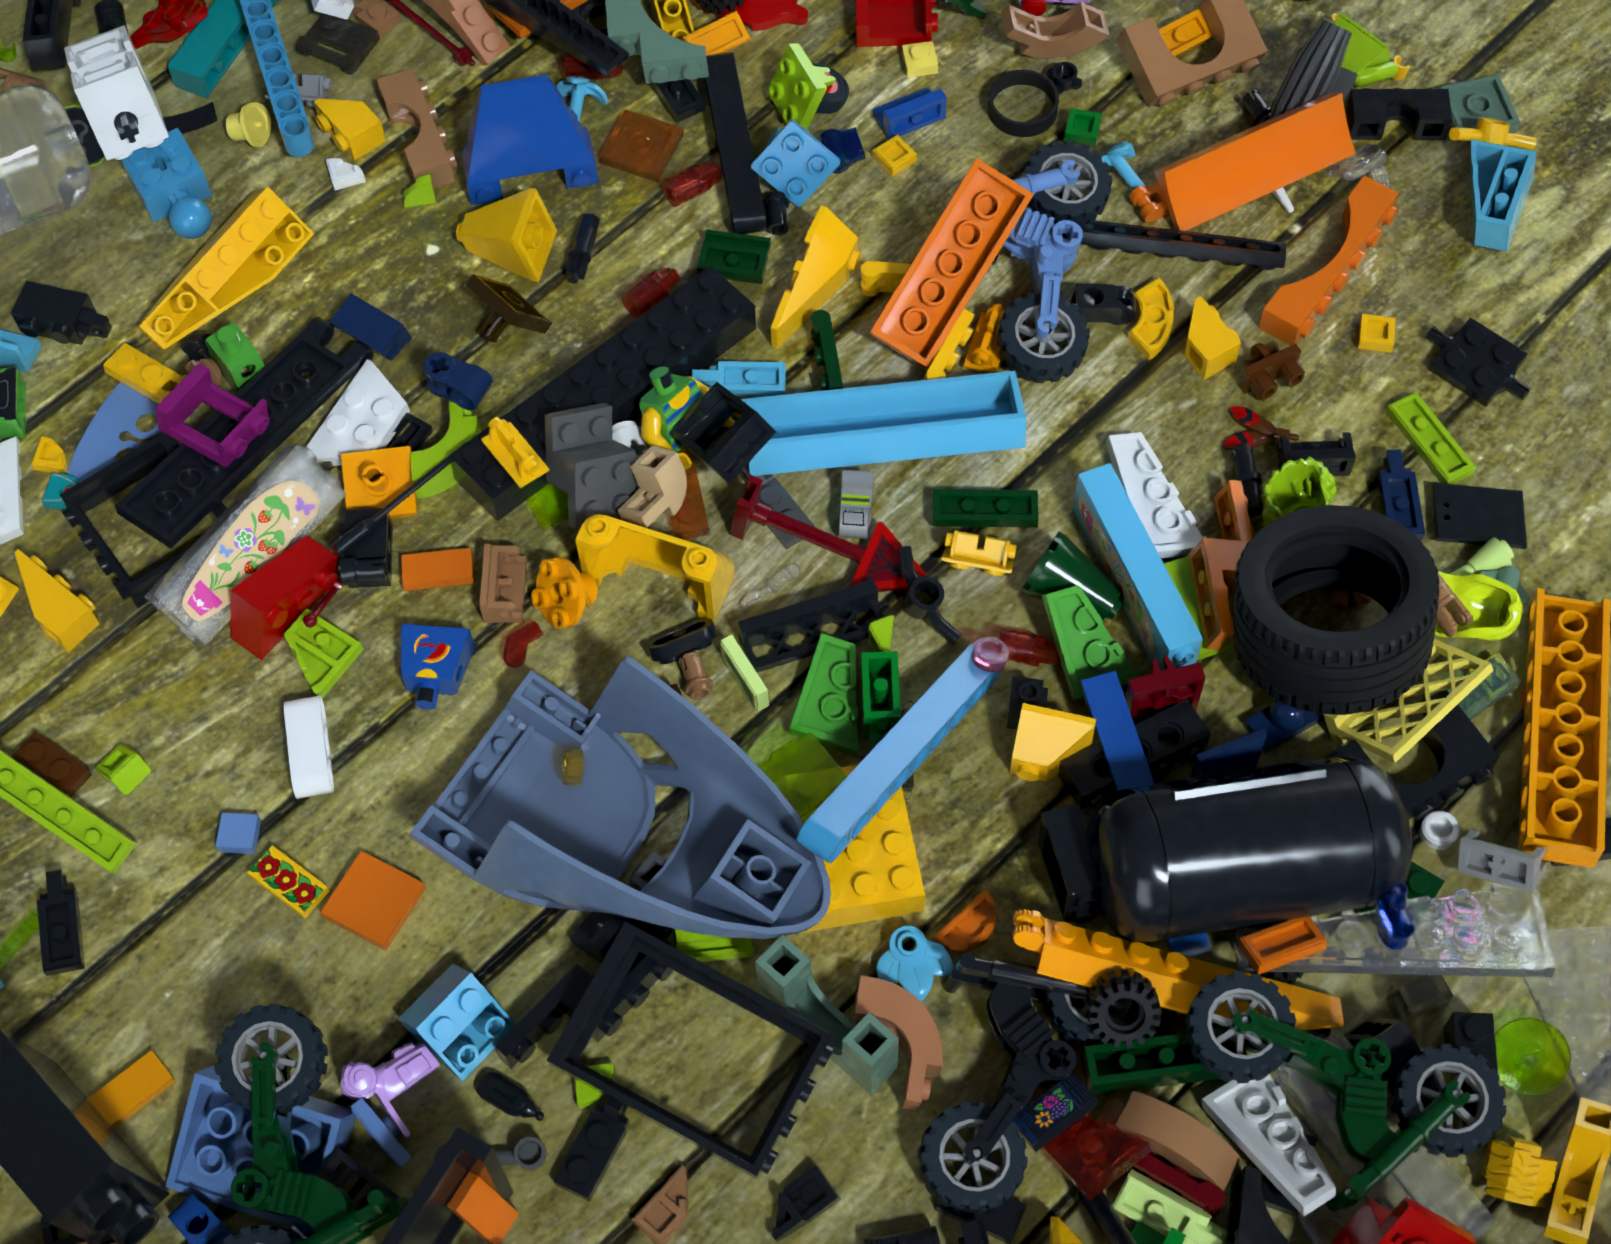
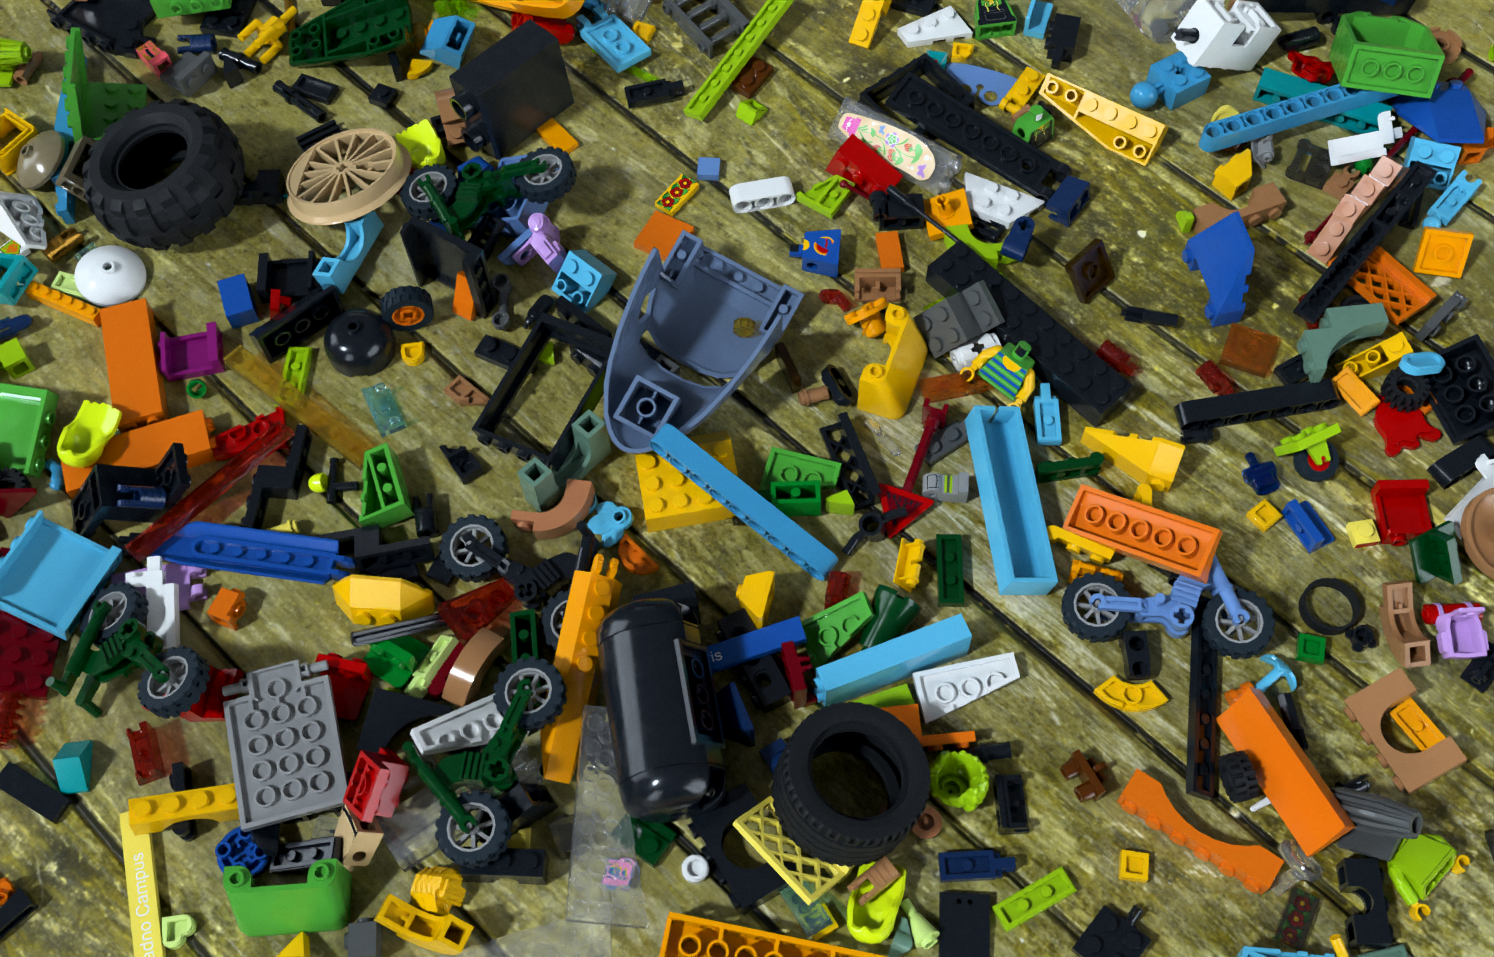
camera: 90 degrees right, 0 degrees up
yellow slope [14,549,99,653] -> none
magenta panel [155,363,269,468] -> none
black sticker [163,102,217,134] -> none
white tile [326,158,366,191] -> none
yellow slope [456,188,557,282] -> none
yellow hinge [481,417,550,489] -> none
medium azure plant [556,76,608,123] -> none
tan brick [617,445,687,528] -> none
black window [671,382,776,484] -> none
dark green plate [697,229,771,284] -> none
yellowish green tile [720,635,769,712] -> none
dark azure bracket [751,120,840,207] -> none
clear neon green piece [758,732,847,822] -> none
clear pink tile [971,637,1009,673] -> none
black window [1007,676,1048,729] -> none
tile [1012,1072,1099,1152] -> none
black tyre [1086,969,1161,1048] -> none
yellow slope [1184,296,1241,380] -> none
piece [1223,406,1299,451] -> none
orange tile [1238,916,1328,975] -> none
clear blue piece [1376,883,1415,950] -> none
light grey hinge [1458,829,1547,892] -> none
clear neon green dish [1495,1018,1571,1095] -> none
none -> black tyre [1218,751,1259,803]
none -> clear smoke tile [1273,886,1320,951]
none -> black piece [1277,693,1308,754]

